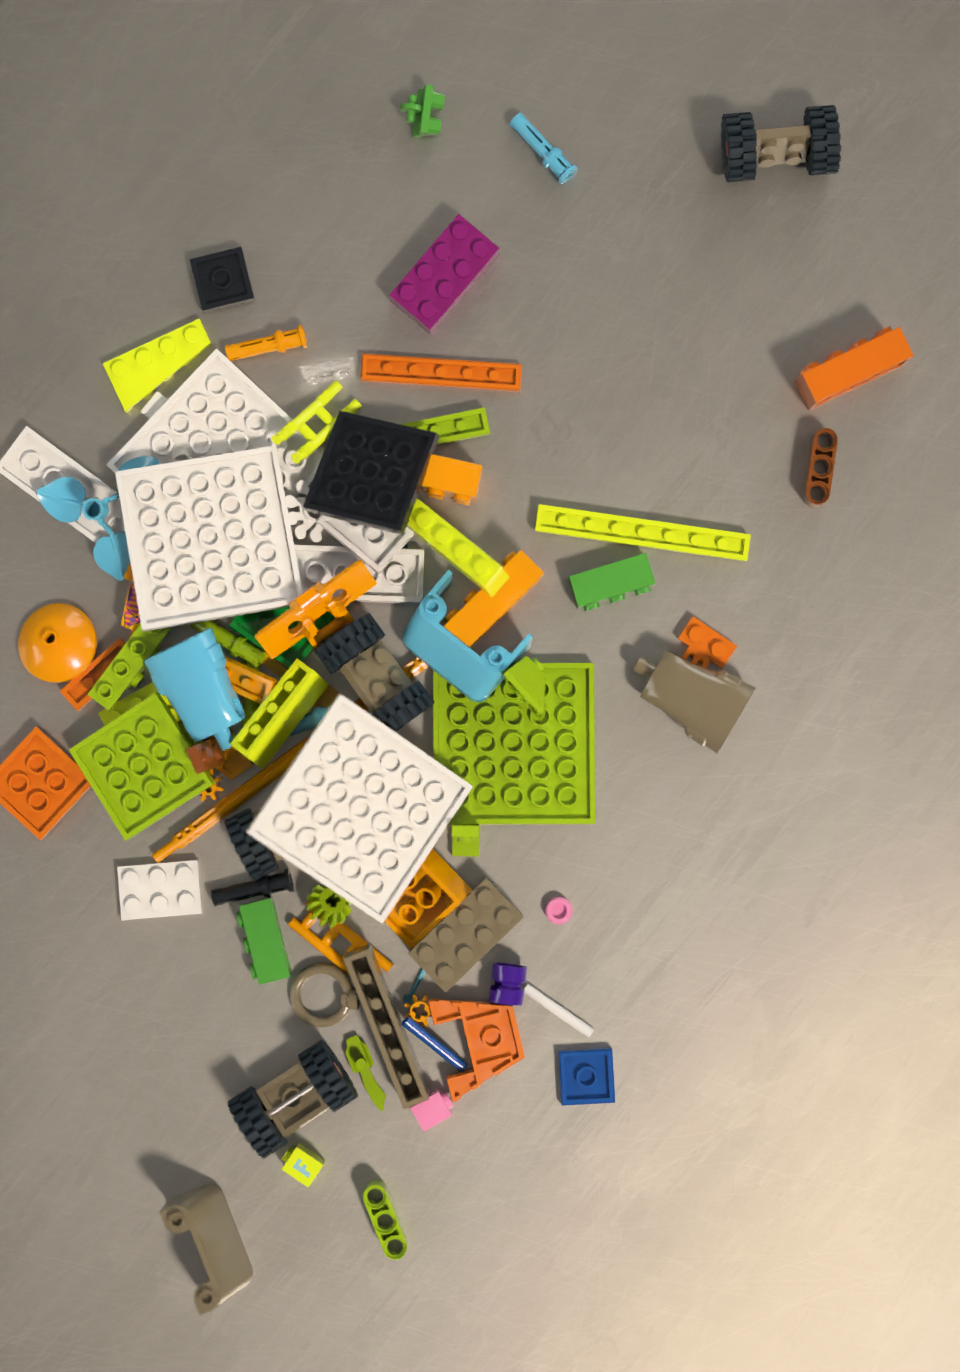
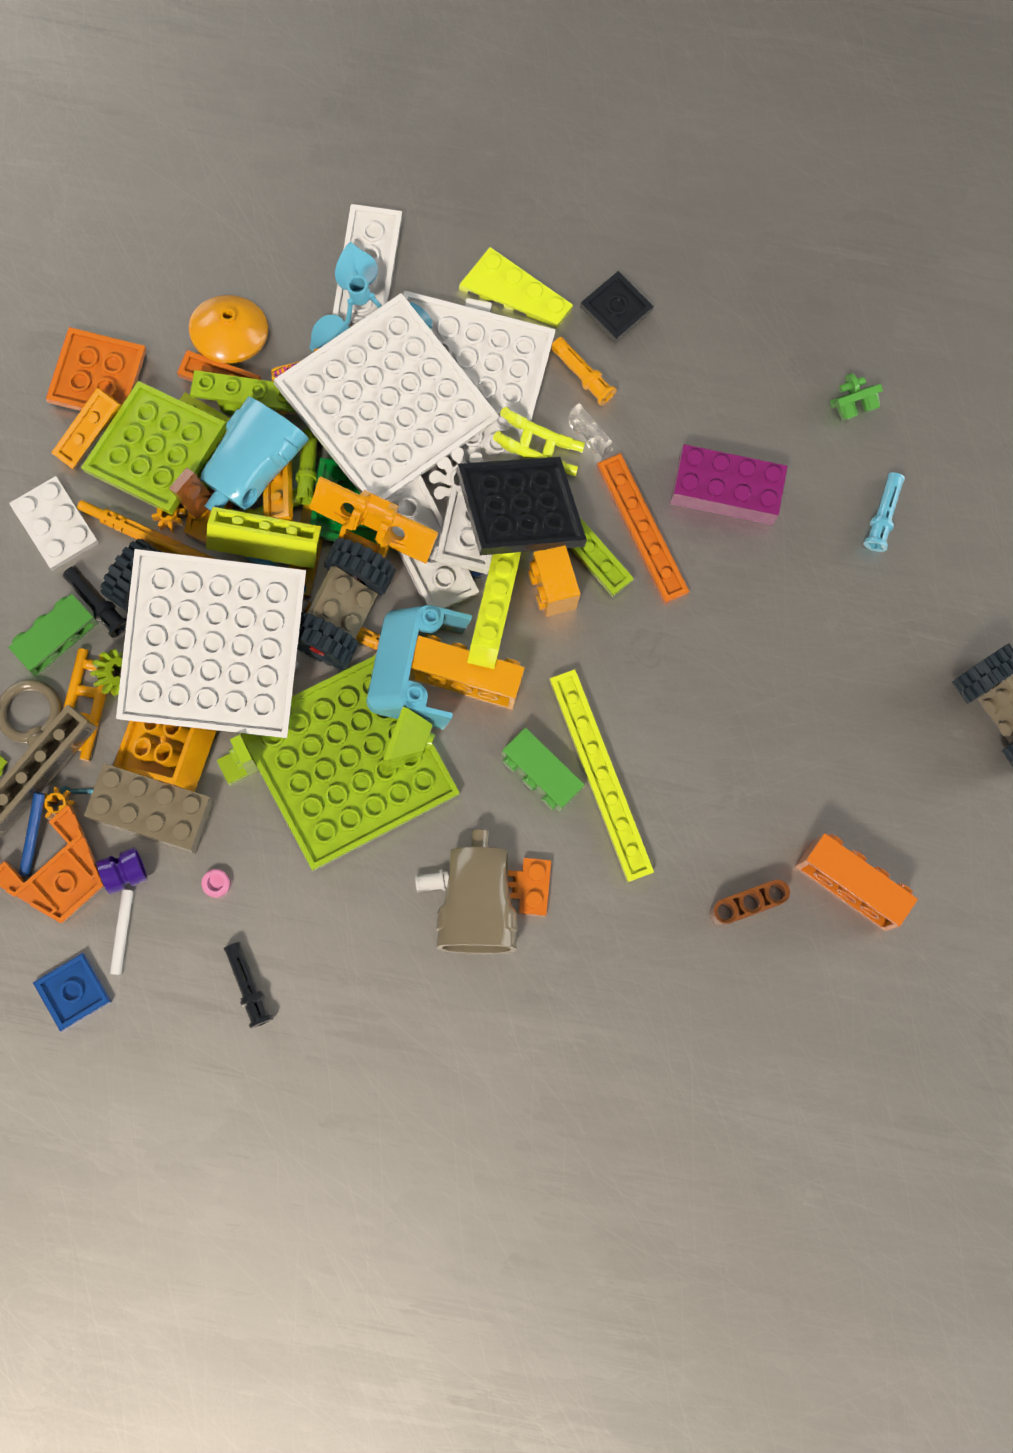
camera: 50 degrees right, 10 degrees down
none -> light orange plate [51,388,121,469]
none -> black pin [224,942,274,1029]
none -> white pin [415,869,449,893]

